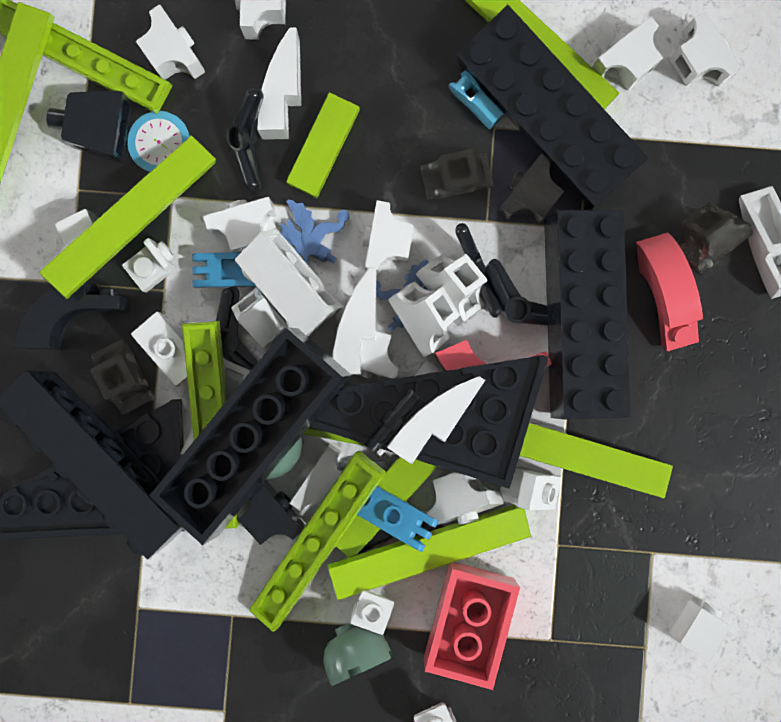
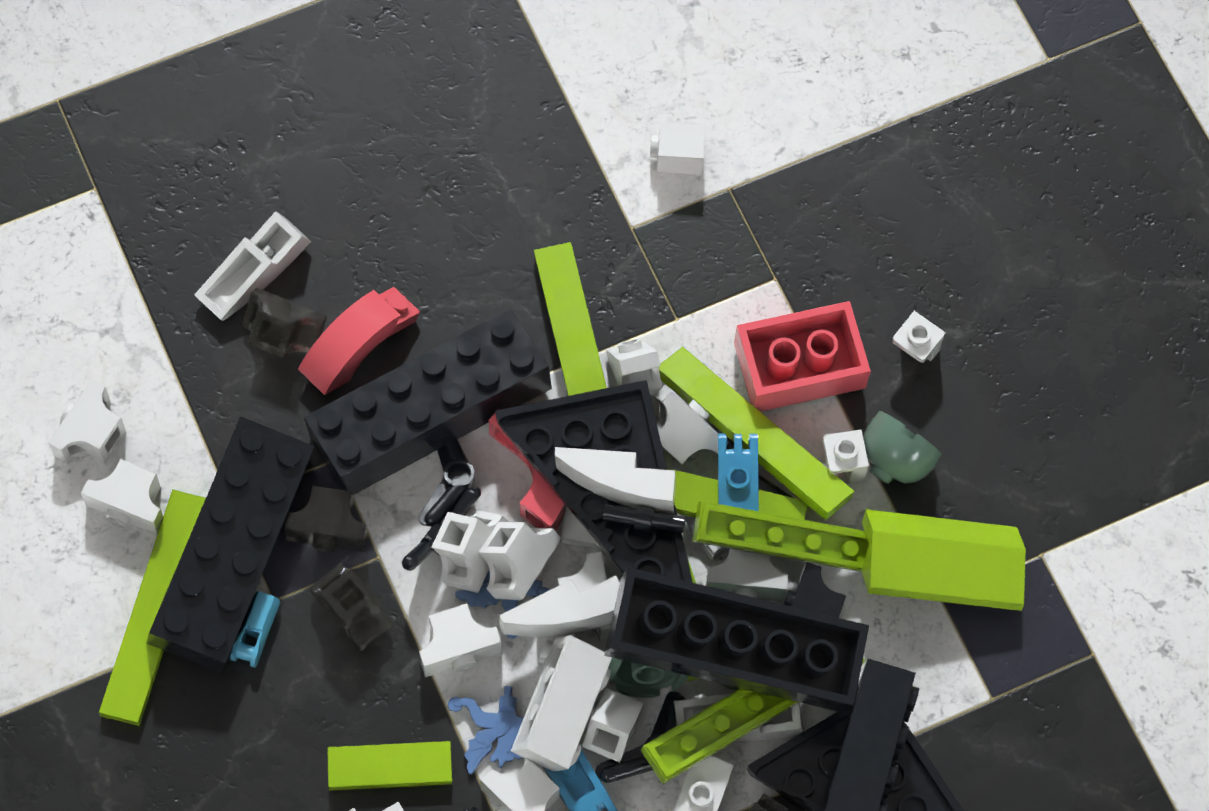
camera: 125 degrees left, 20 degrees down
none -> lime slope [861,509,1026,611]

